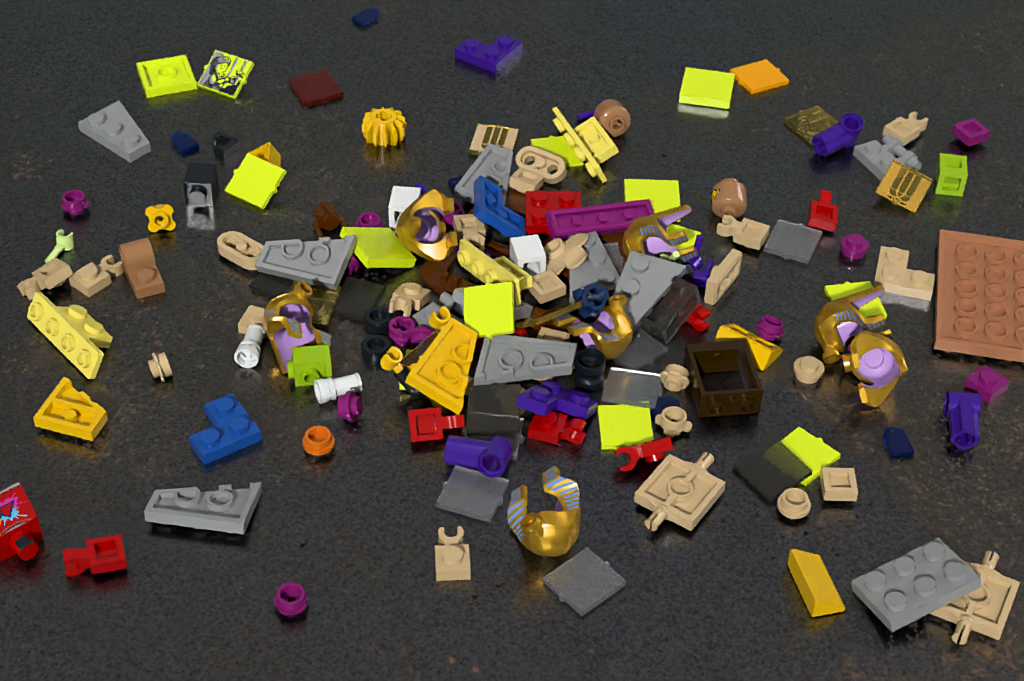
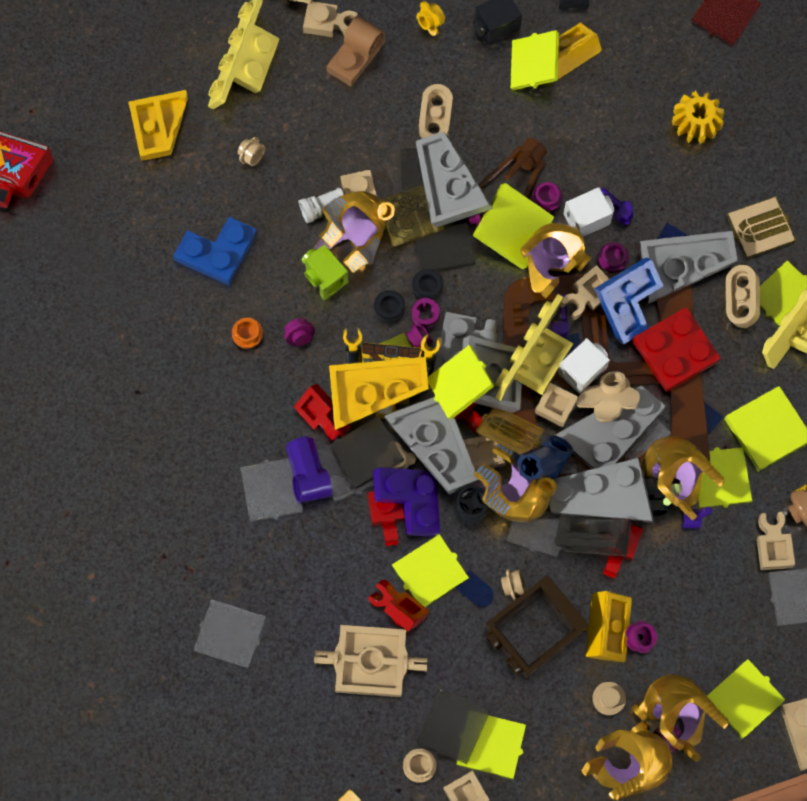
camera: 60 degrees right, 30 degrees up
red plate [62,534,127,577] -> none
light grey wing [144,482,262,534] -> none
magenta plate [274,582,309,615] -> none
white pin [314,372,363,404] -> none
tan plate [389,282,431,317] -> none
tan plate [435,526,471,581] -> none
pearl gold piece [507,465,581,557] -> none
tan plate [508,167,545,194] -> none
magenta tile [545,199,654,240] -> none
clear piece [601,367,663,409] -> none
tan plate [655,406,692,437] -> none
dark purple hand [693,260,714,287] -> none
tan plate [704,249,743,305] -> none

